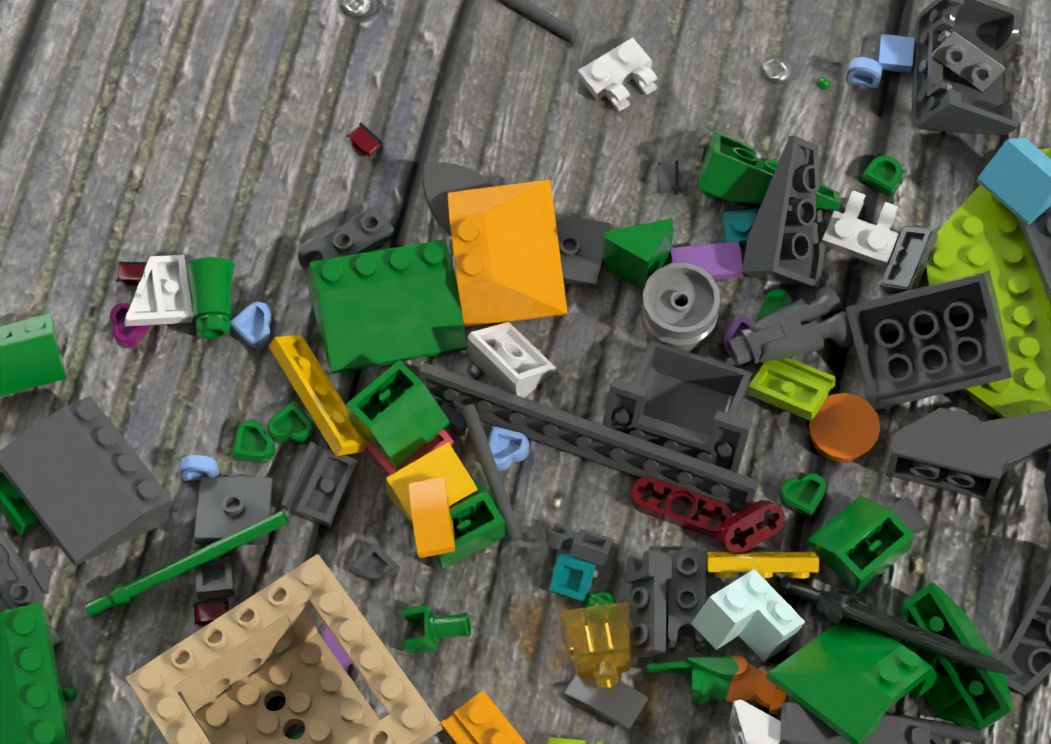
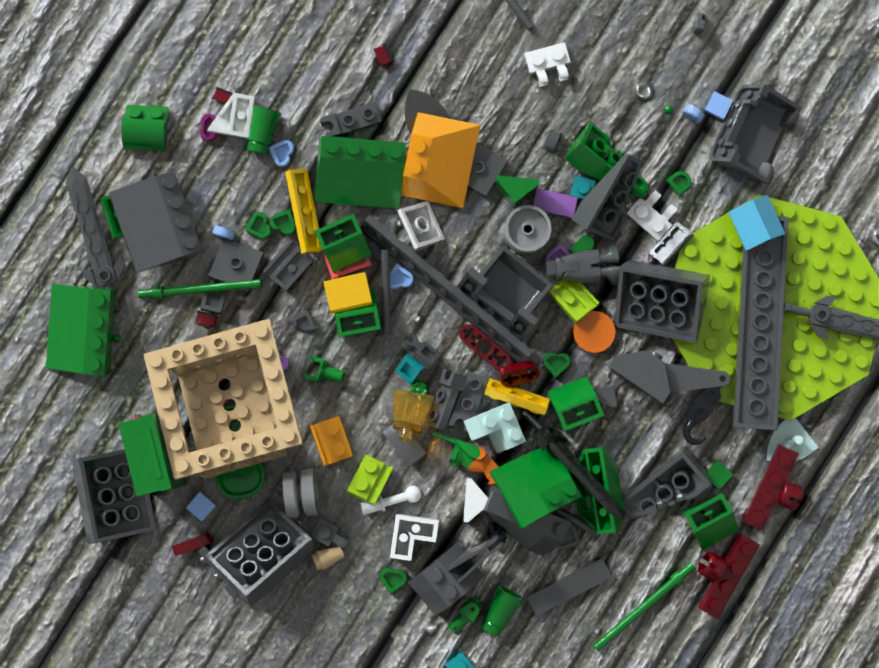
camera: 20 degrees right, 20 degrees up
light orange slope [409,477,455,558] -> none
light grey hinge [931,30,1006,92] -> none

